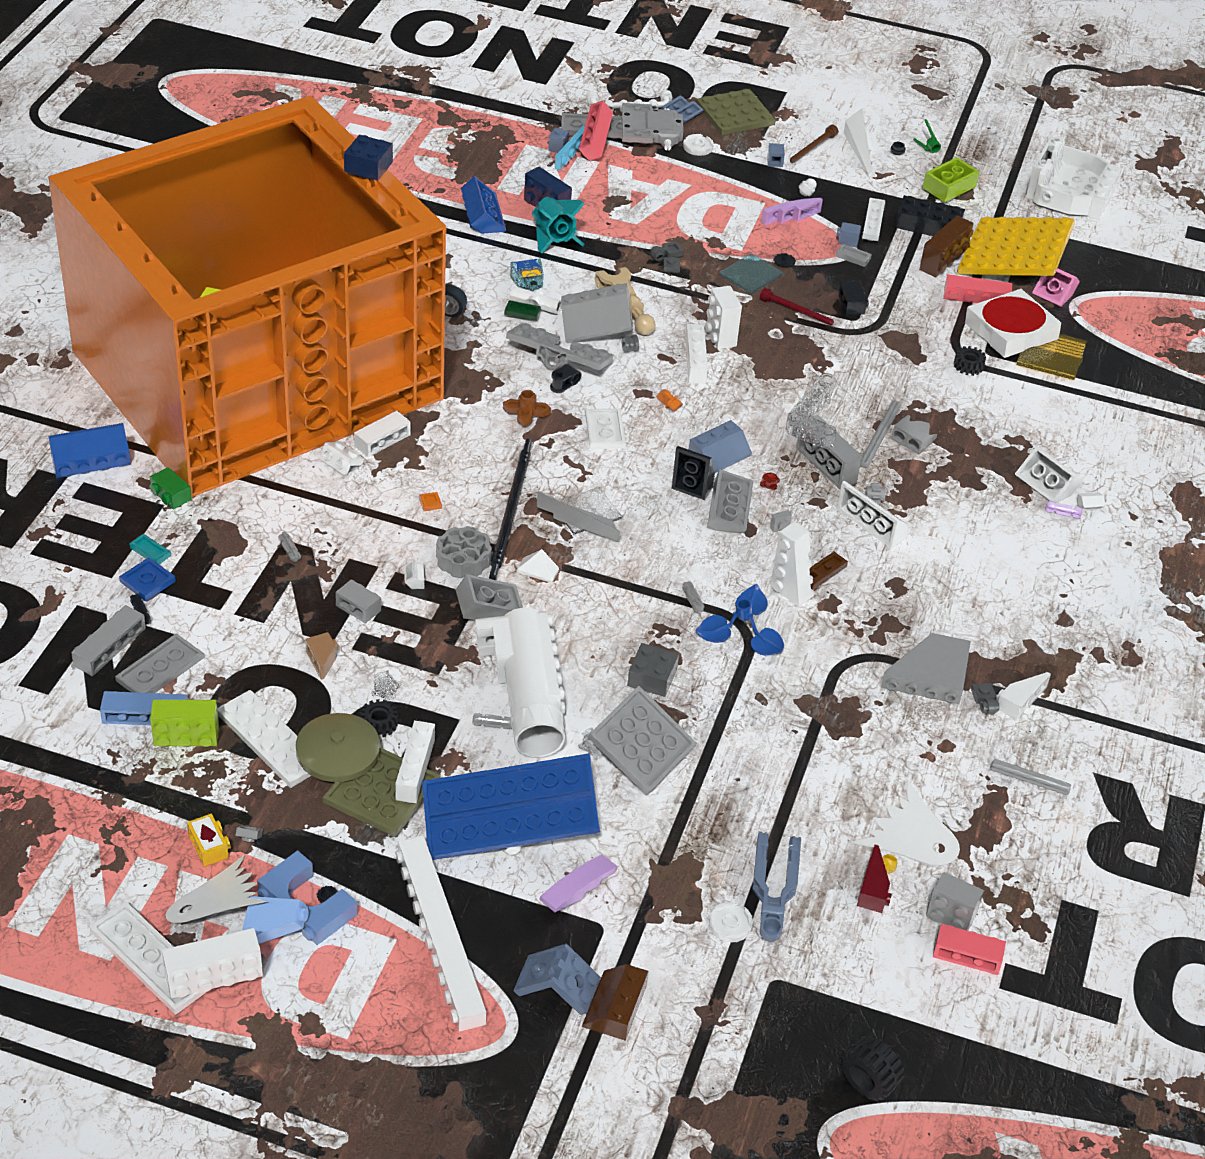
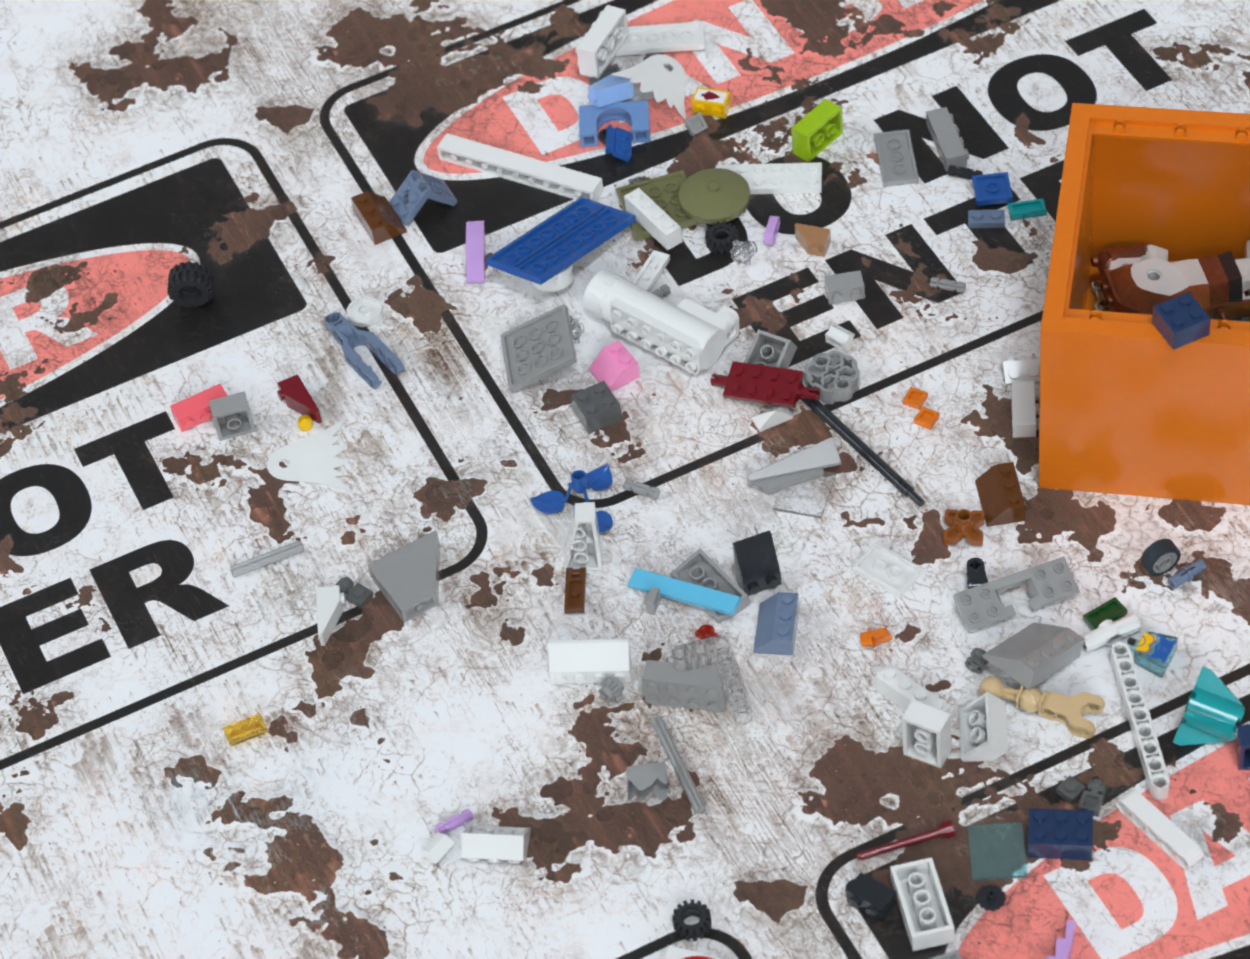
camera: 145 degrees right, 5 degrees up
medium blue brick [100,691,188,725] -> none
none -> clear yellow plate [223,713,268,747]
none -> bright pink slope [589,340,640,392]
none -> blue plate [605,124,632,162]
none -> medium azure tile [628,568,741,617]
none -> white plate [632,250,670,292]
none -> dark red plate [711,361,820,408]
none -> lavender beam [764,215,780,245]
none -> white brick [890,857,955,951]
none -> orange tile [914,407,940,430]
none -> white slope [959,692,1008,762]
none -> sand blue plate [968,210,1005,228]
none -> reddish brown slope [975,462,1025,527]
none -> dark blue brick [1028,808,1093,860]
none -> white beam [1111,641,1170,800]
none -> white beam [1116,789,1204,870]

